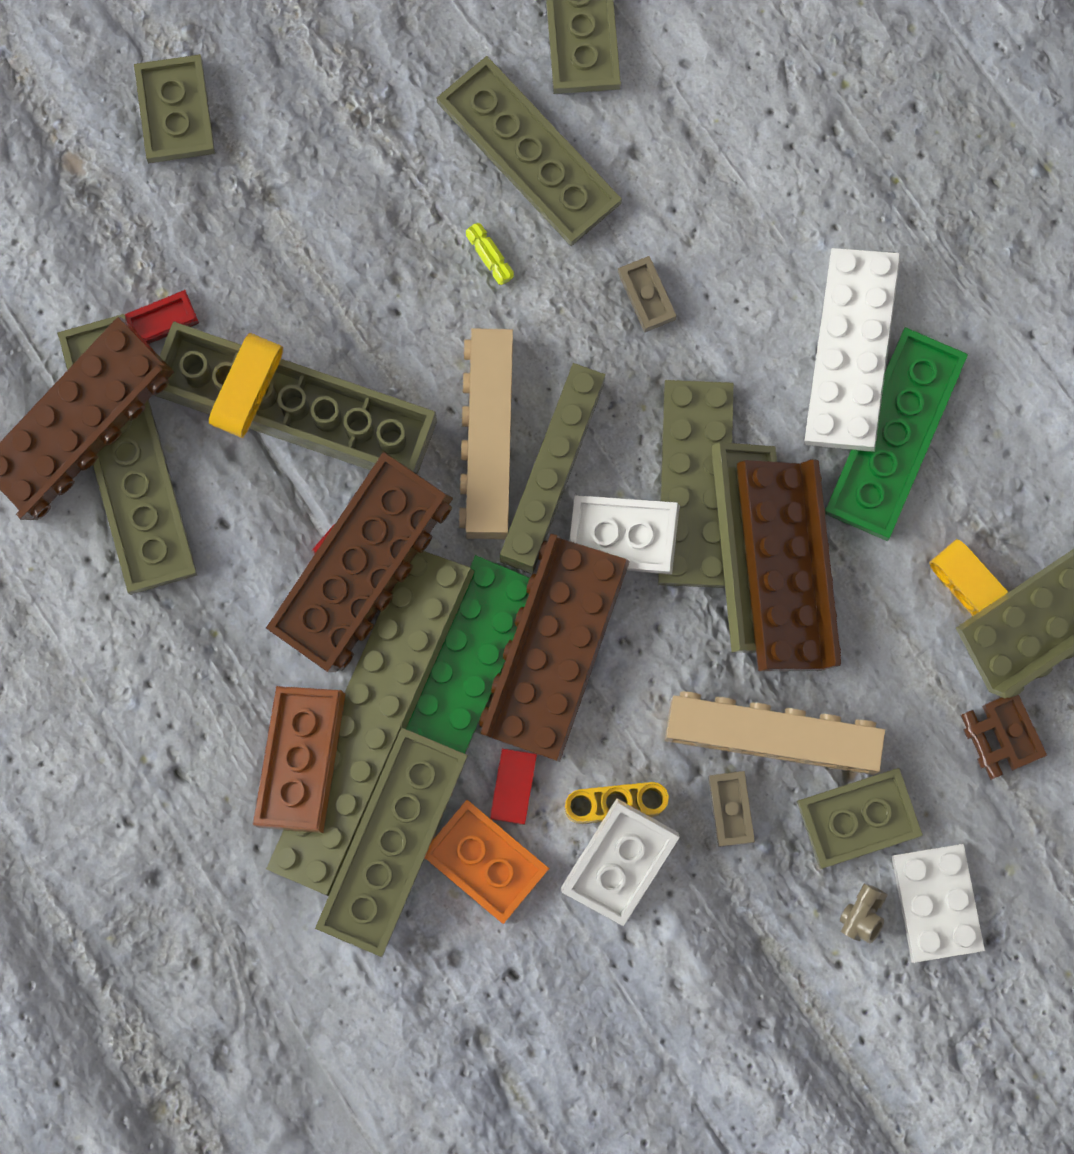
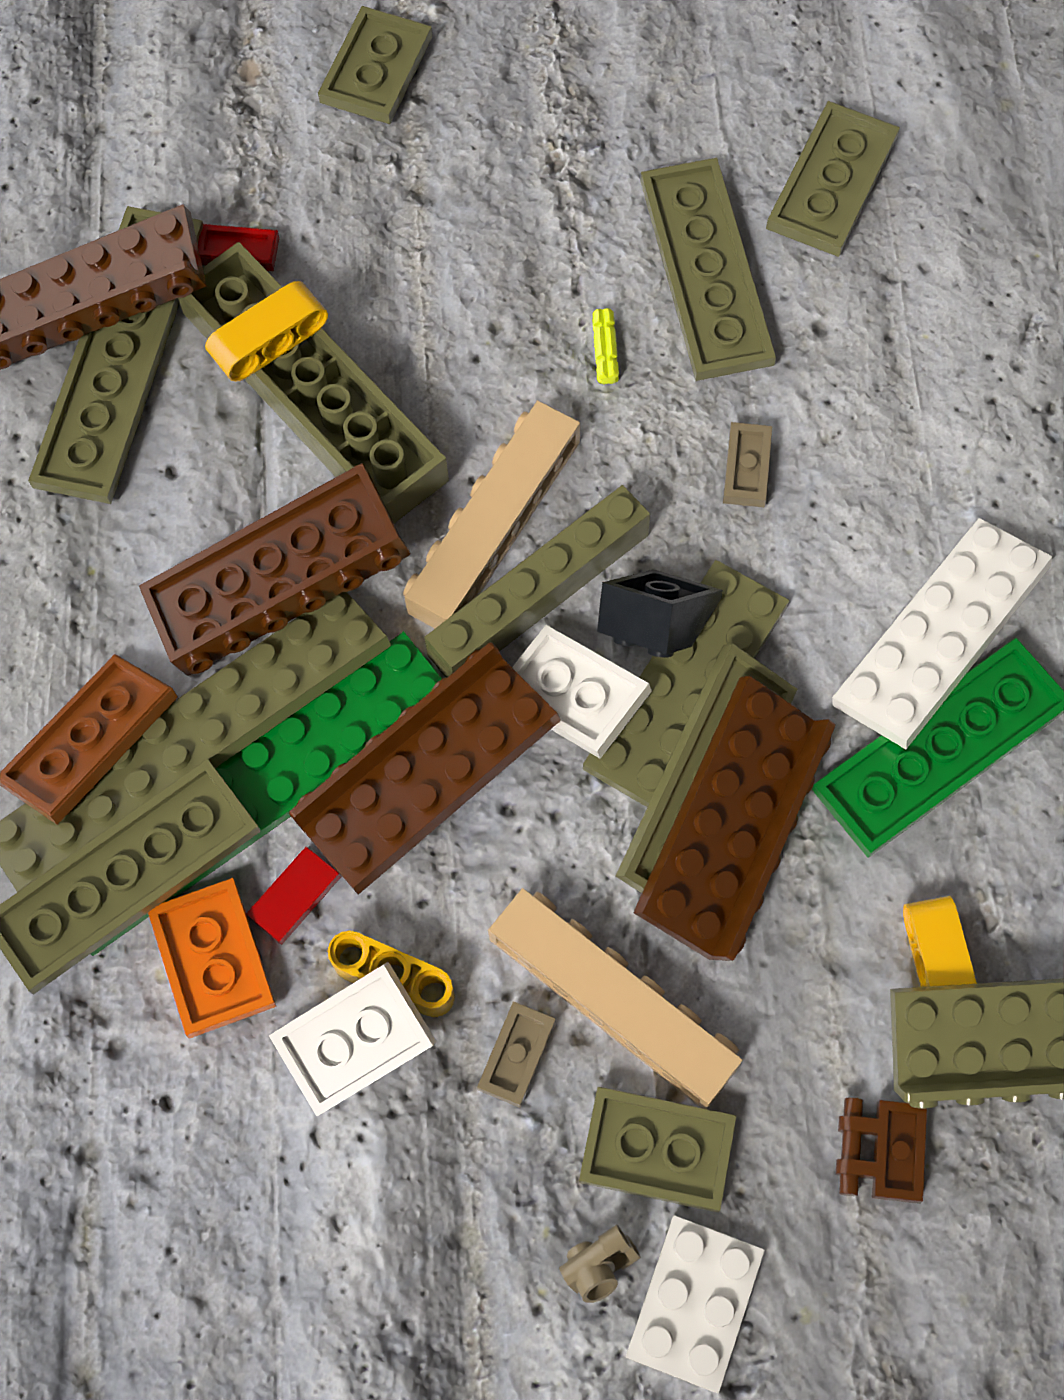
camera: 35 degrees right, 10 degrees down
none -> black slope [597,569,723,658]

